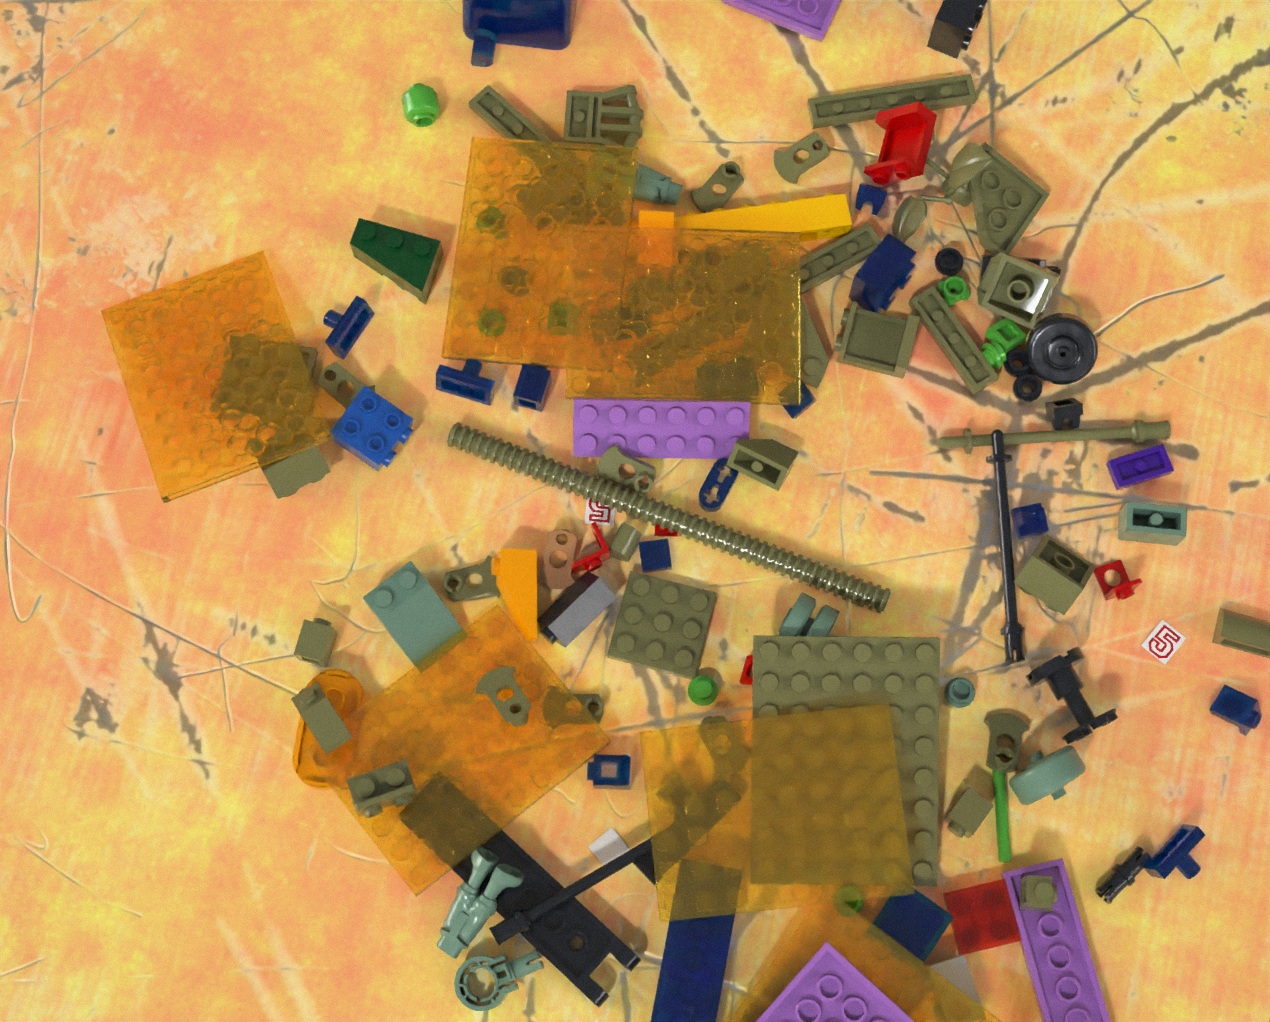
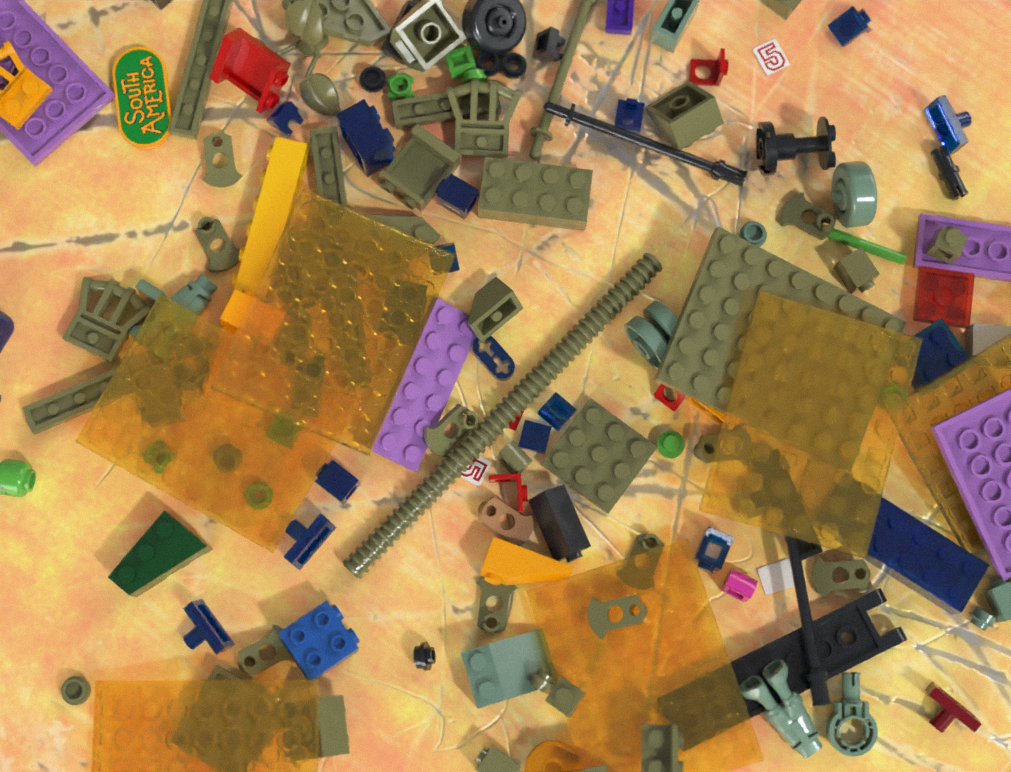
camera: 70 degrees left, 5 degrees up
none -> olive plate [61,676,91,705]
none -> tile [112,47,173,150]
none -> sand green tile [135,279,168,305]
none -> black plate [413,642,436,671]
none -> clear blue brick [435,174,479,220]
none -> olive plate [445,79,523,157]
none -> olive brick [478,157,593,231]
none -> olive plate [530,668,586,717]
none -> clear blue brick [537,392,577,432]
none -> dark pink brick [721,568,758,602]
none -> olive piece [812,556,871,598]

